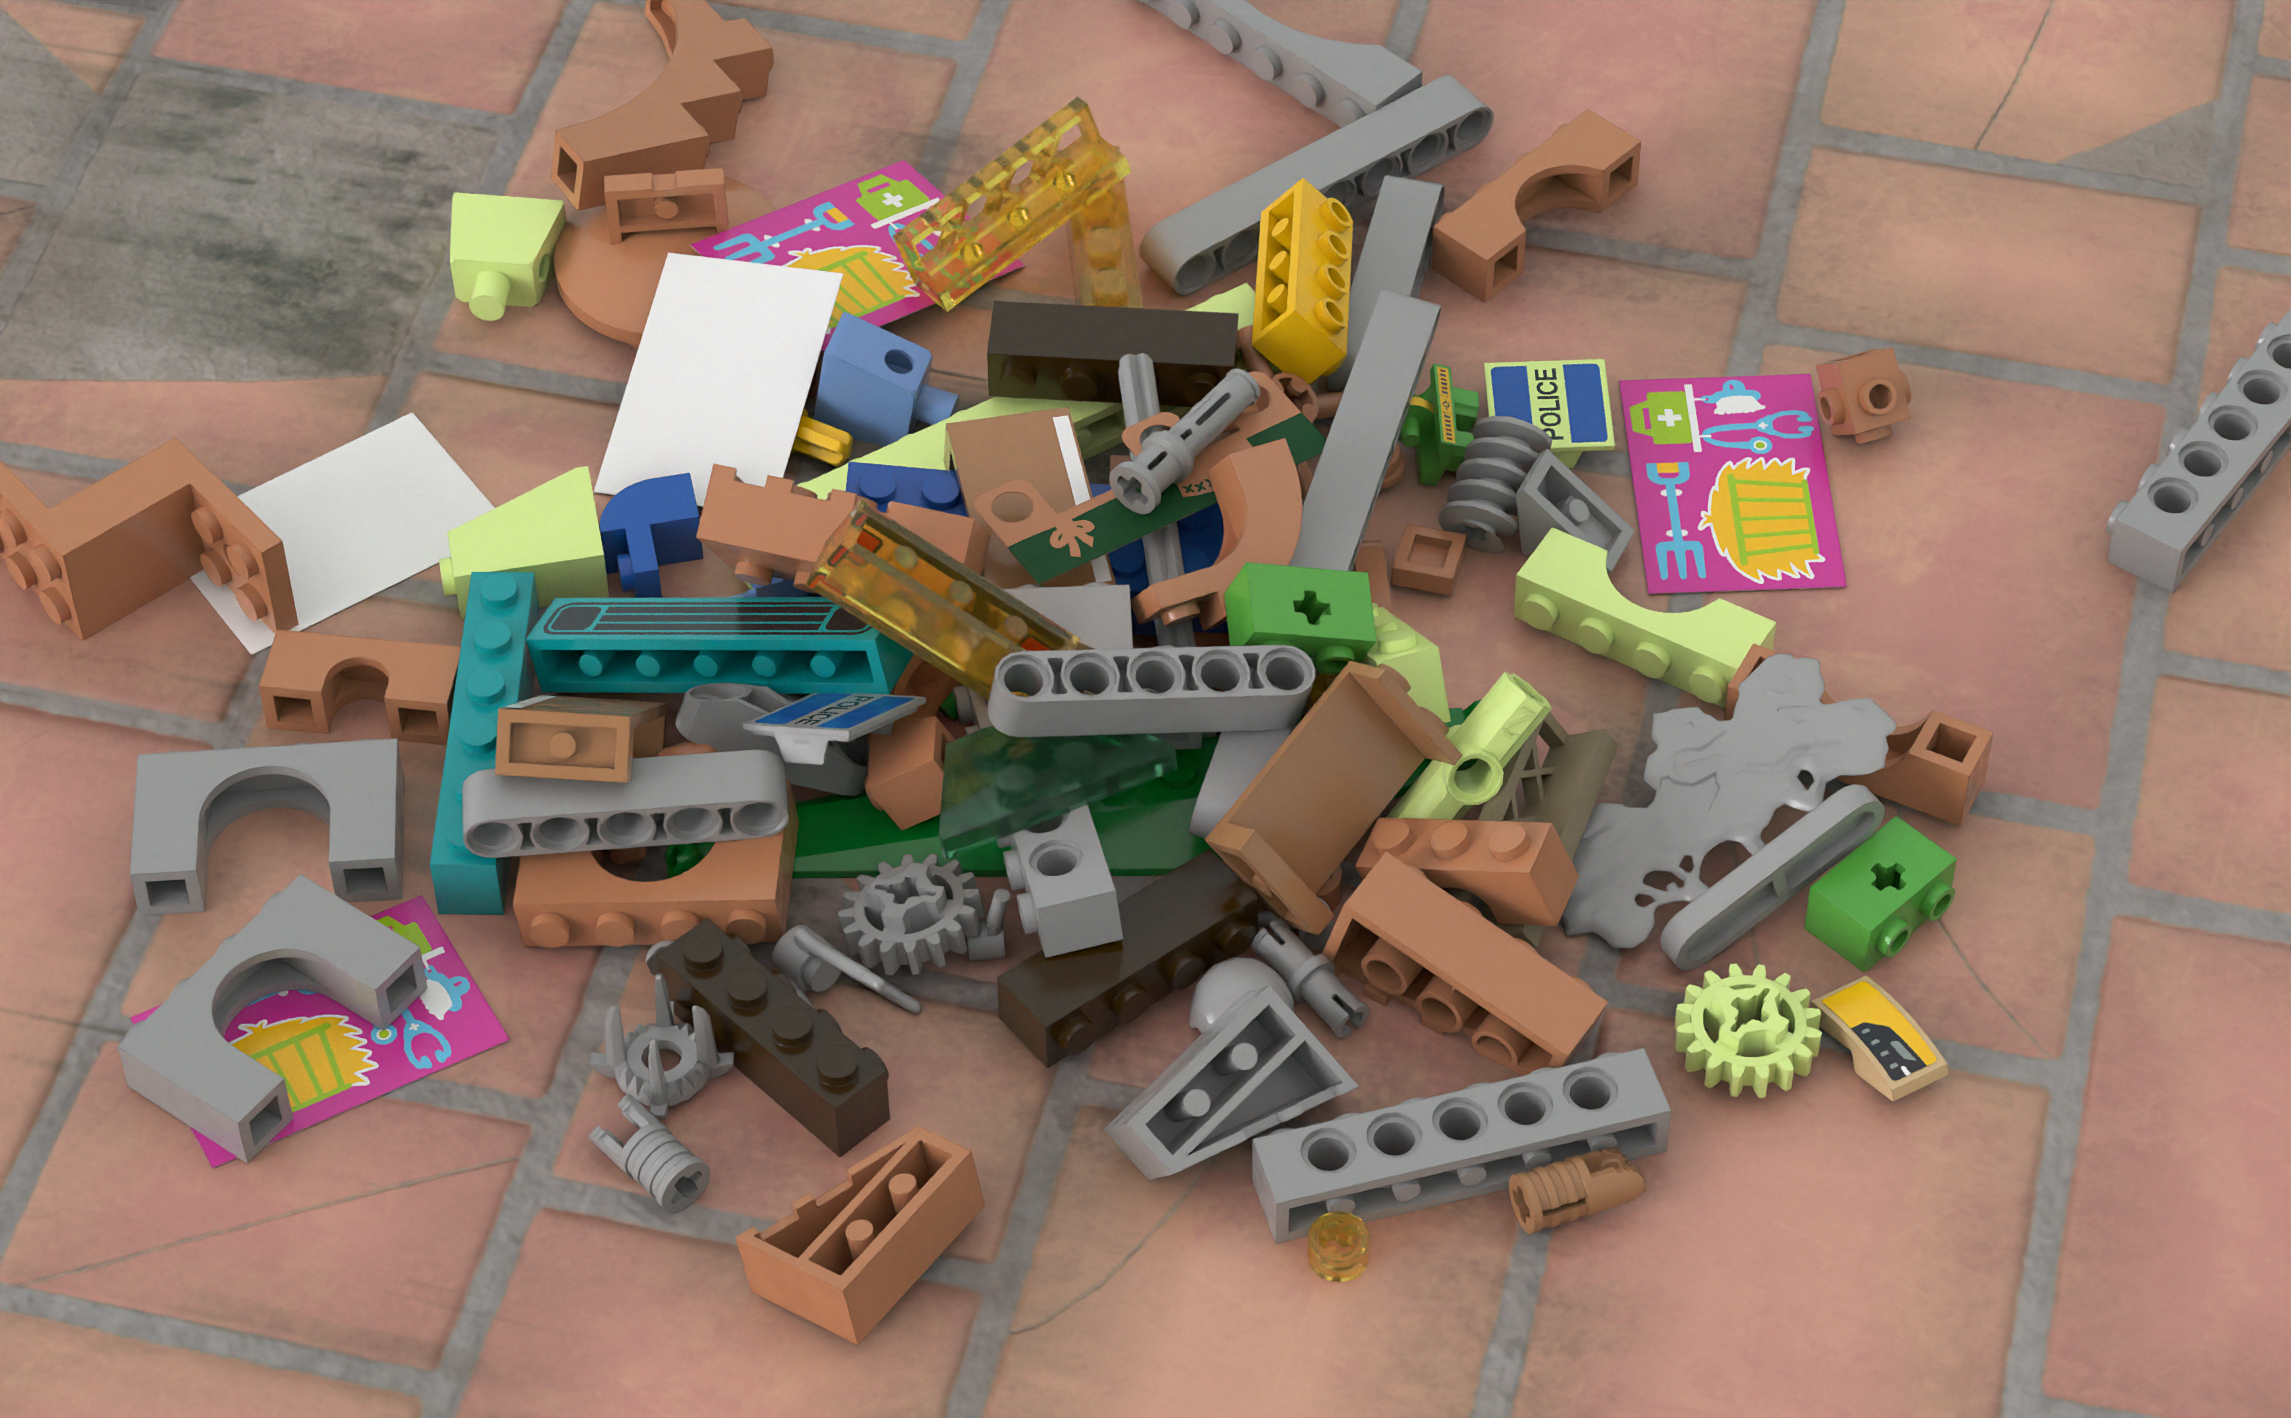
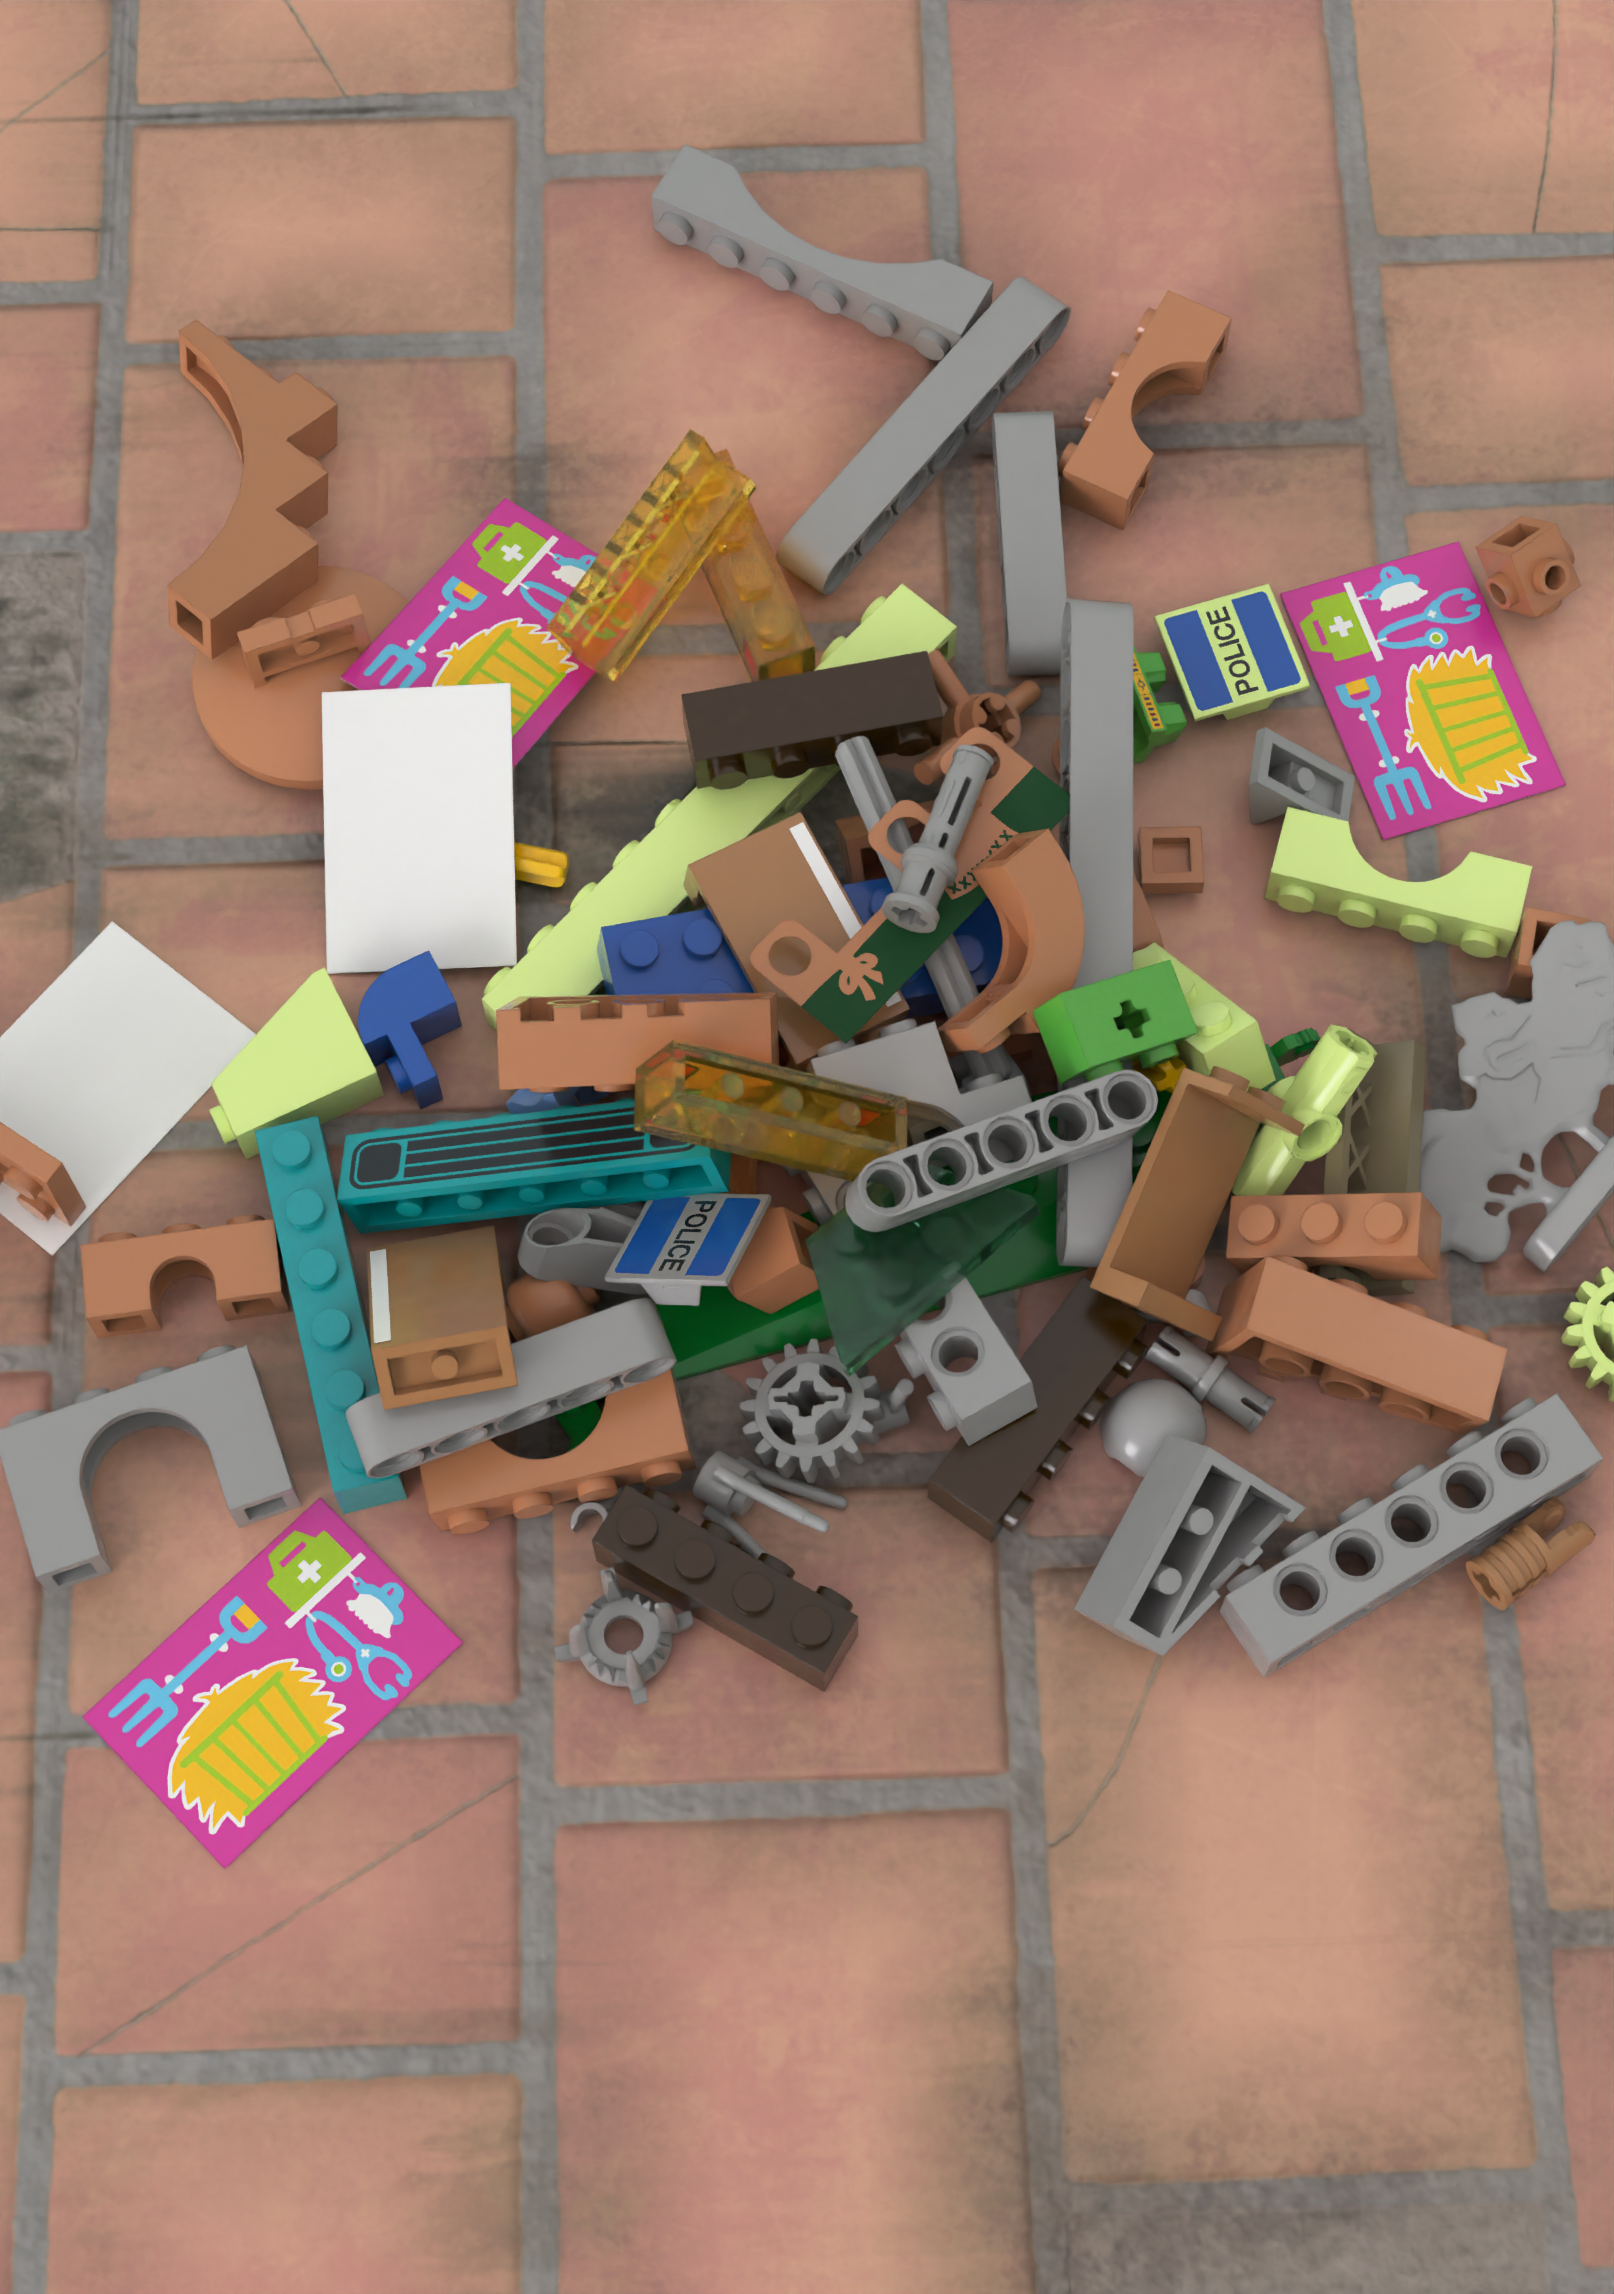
camera: 15 degrees left, 20 degrees up
light grey arch [118,874,428,1164] -> none
yellowish green torso [450,192,566,321] -> none
light grey hinge [588,1093,710,1213] -> none
nougat wedge [735,1126,985,1345] -> none
medium blue torso [813,312,960,446] -> none
yellow brick [1252,178,1353,384] -> none
clear yellow bush [1307,1211,1370,1282] -> none
light grey piece [1438,416,1552,553] -> none

